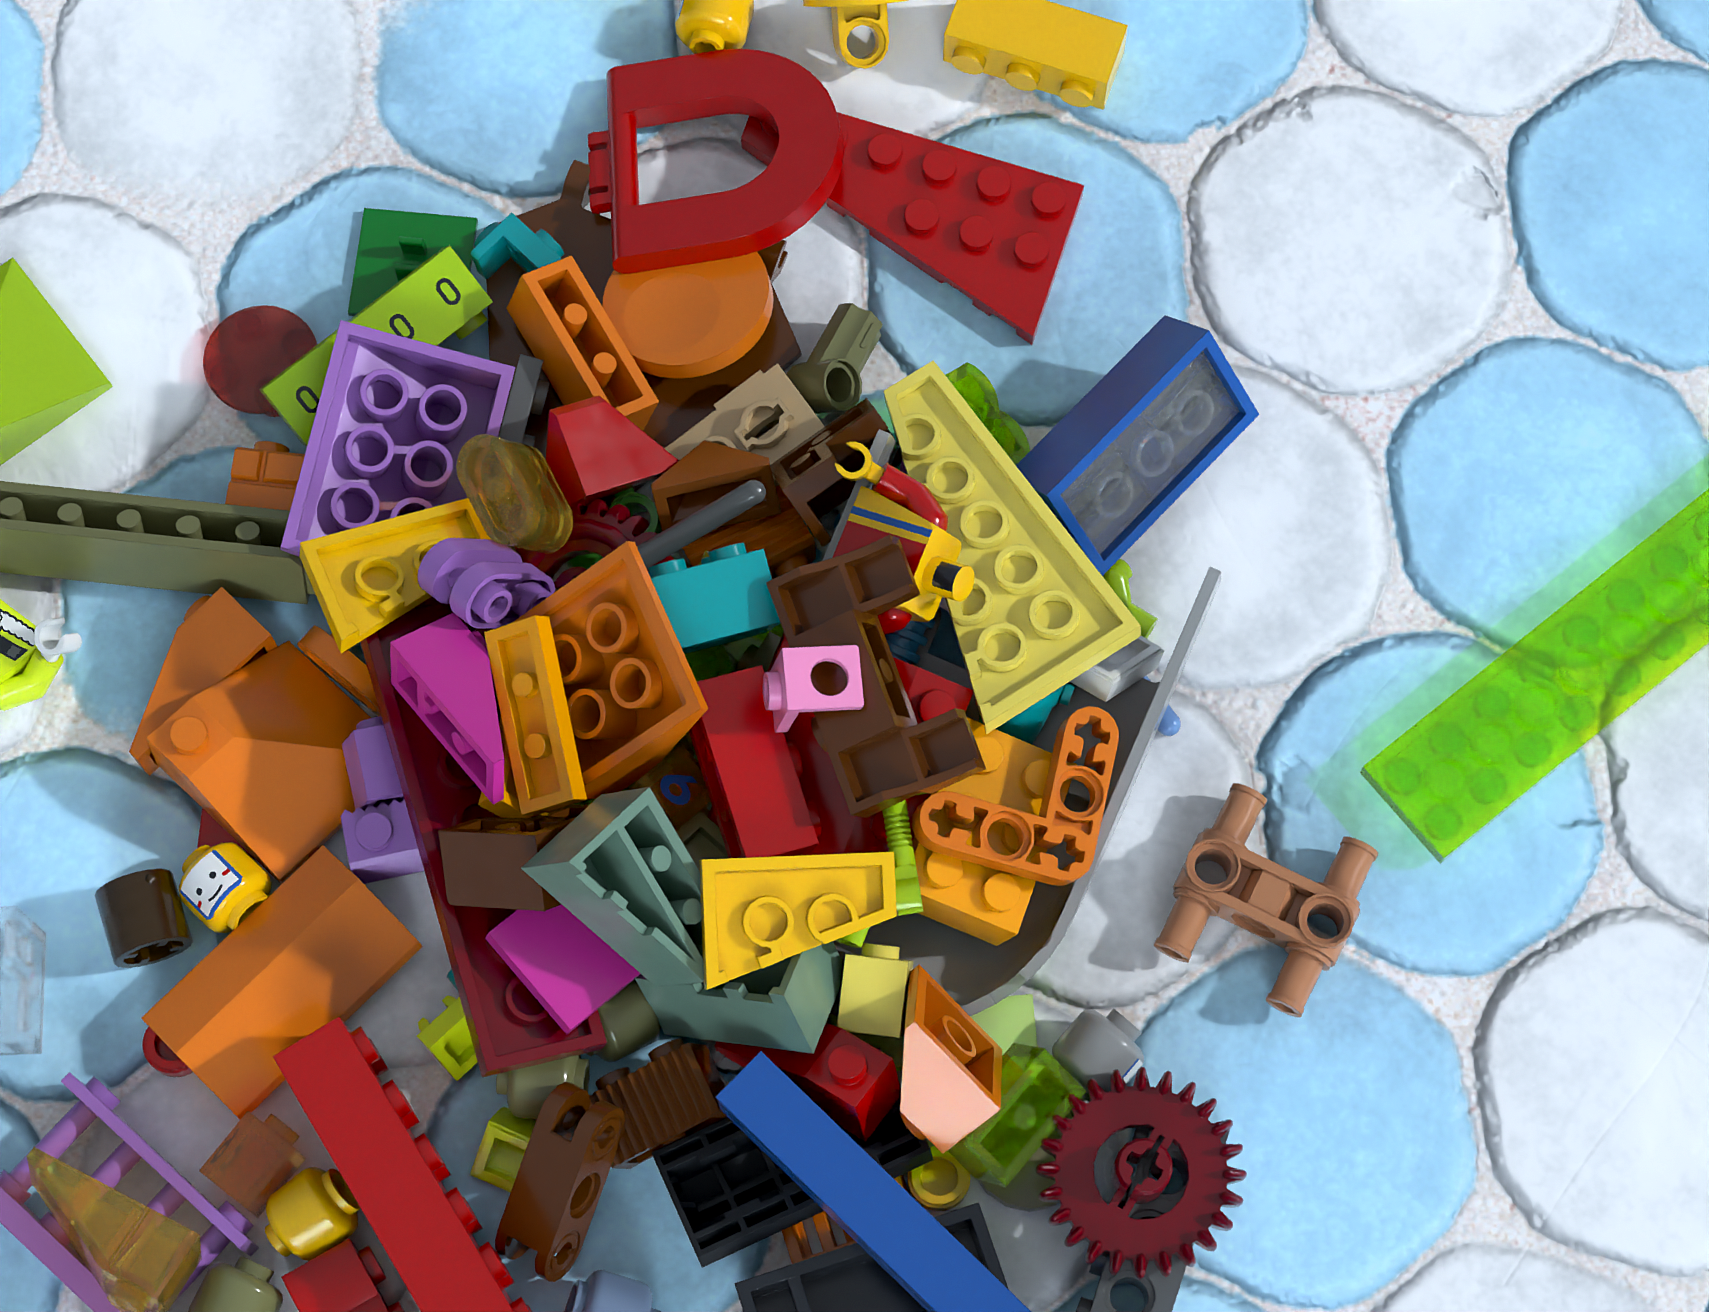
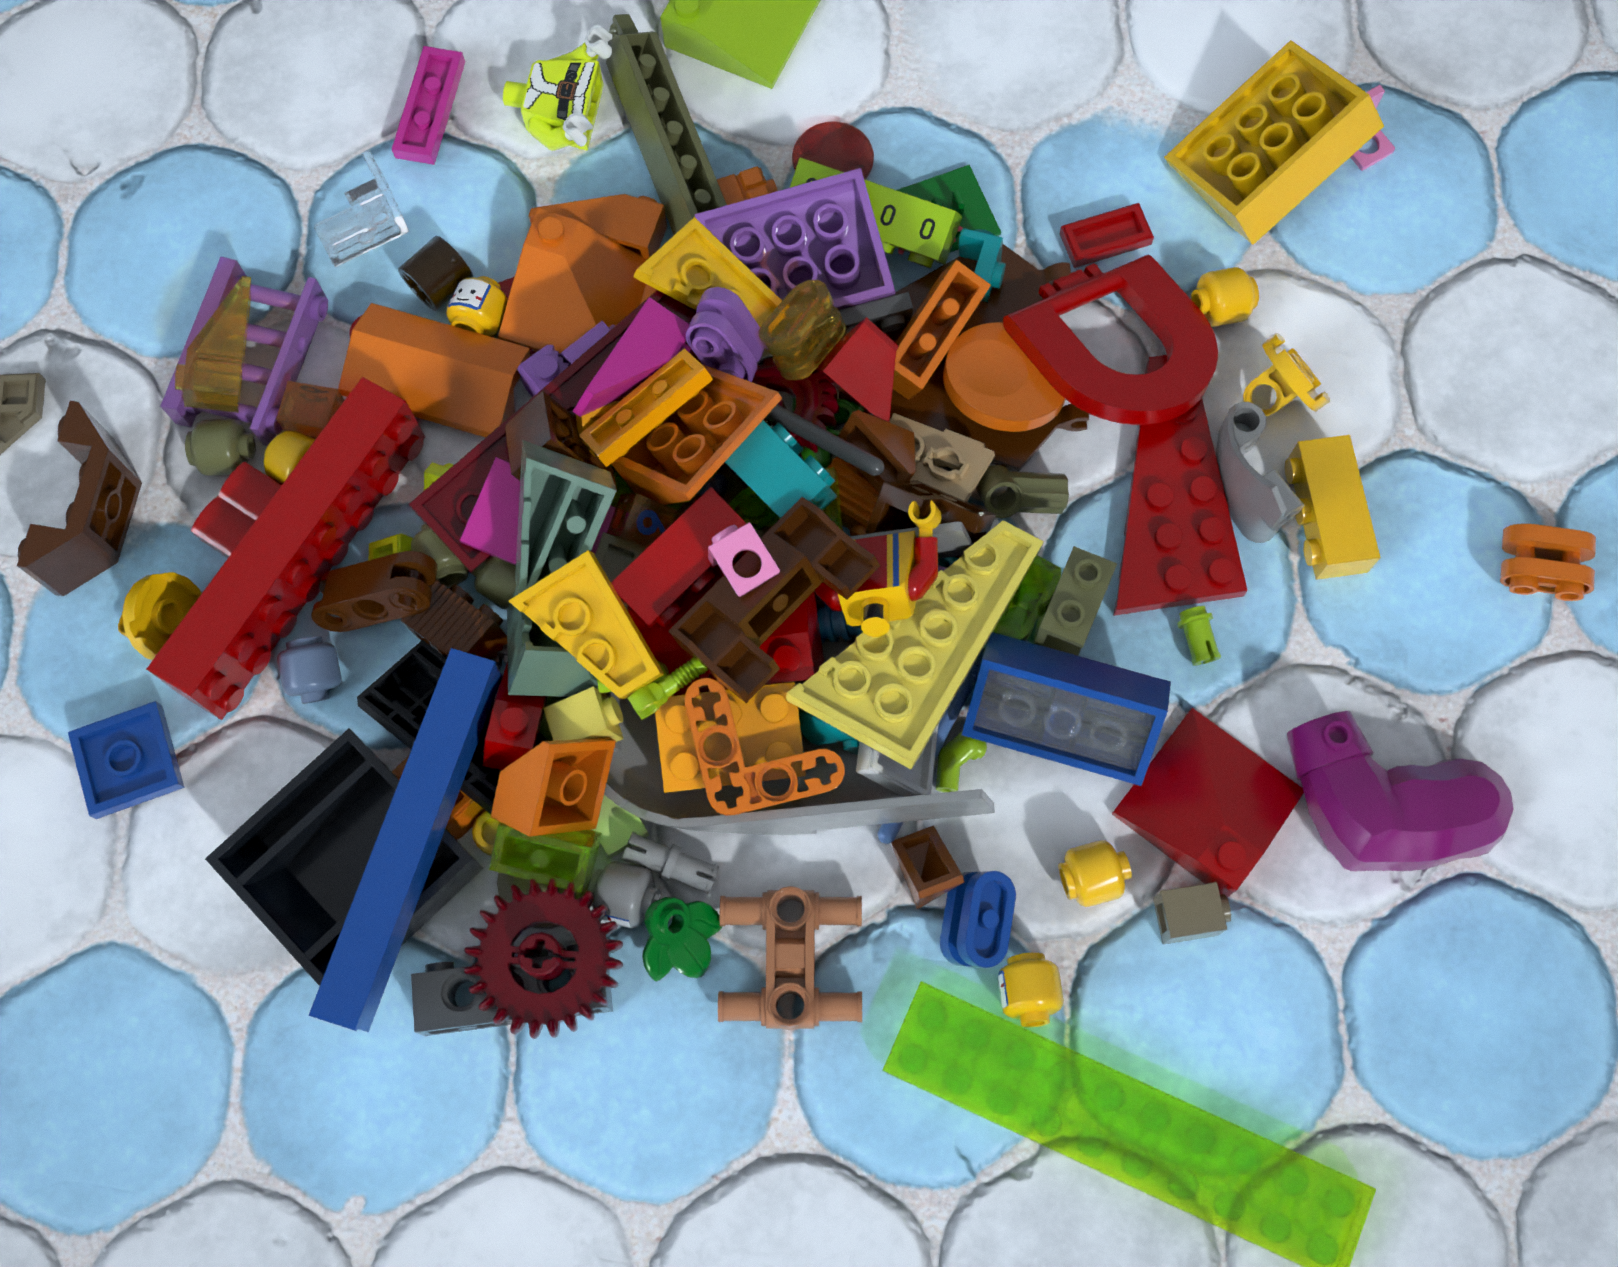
camera: 65 degrees right, 0 degrees up
none -> light grey pin [621,832,719,894]
none -> green plate [642,897,722,982]
none -> dark orange slope [891,825,964,909]
none -> blue brick [940,871,1016,968]
none -> yellow head [998,952,1064,1028]
none -> olive panel [1034,546,1117,656]
none -> yellow head [1058,840,1132,907]
none -> red tile [1059,203,1154,268]
none -> red slope [1112,708,1304,898]
none -> dark tan brick [1153,882,1231,945]
none -> lime pin [1177,606,1221,666]
none -> light grey panel [1216,402,1304,543]
none -> magenta piece [1286,711,1514,871]

